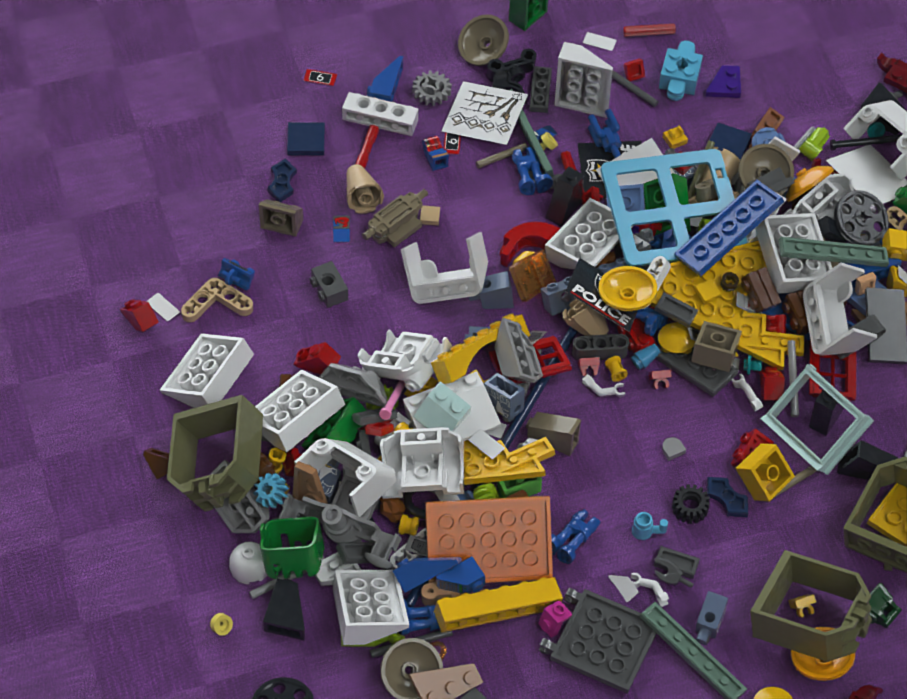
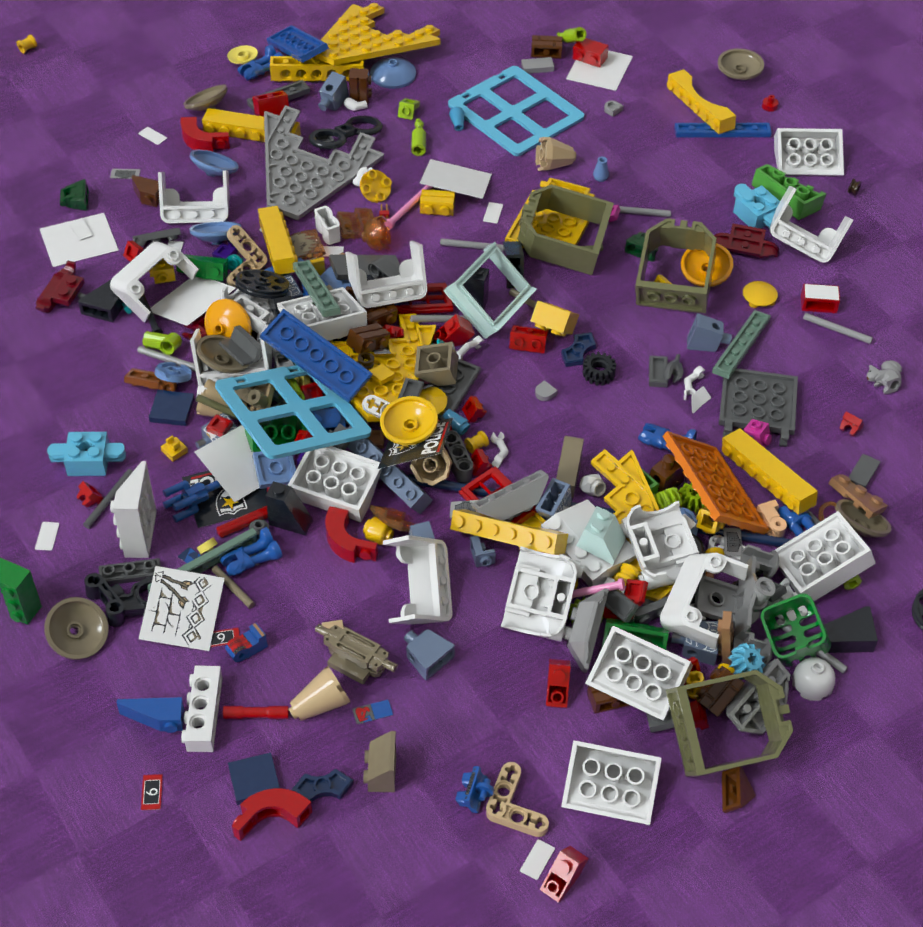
camera: 105 degrees left, 5 degrees down
light yellow tile [210,613,233,635] -> none
dark grey brick [310,261,348,308] -> none
blue slope [393,557,462,593] -> none
light grey gear [412,70,452,106] -> none
blue slope [436,556,485,594] -> none
white sticker [468,429,505,459] -> none
red axle [623,23,676,37] -> none
medium azure piece [632,512,668,540] -> none
dark purple wing [706,65,741,98] -> none
light nougat tile [855,272,876,296] -> none
none -> red arch [232,788,312,841]
none -> sand blue torso [404,630,455,681]

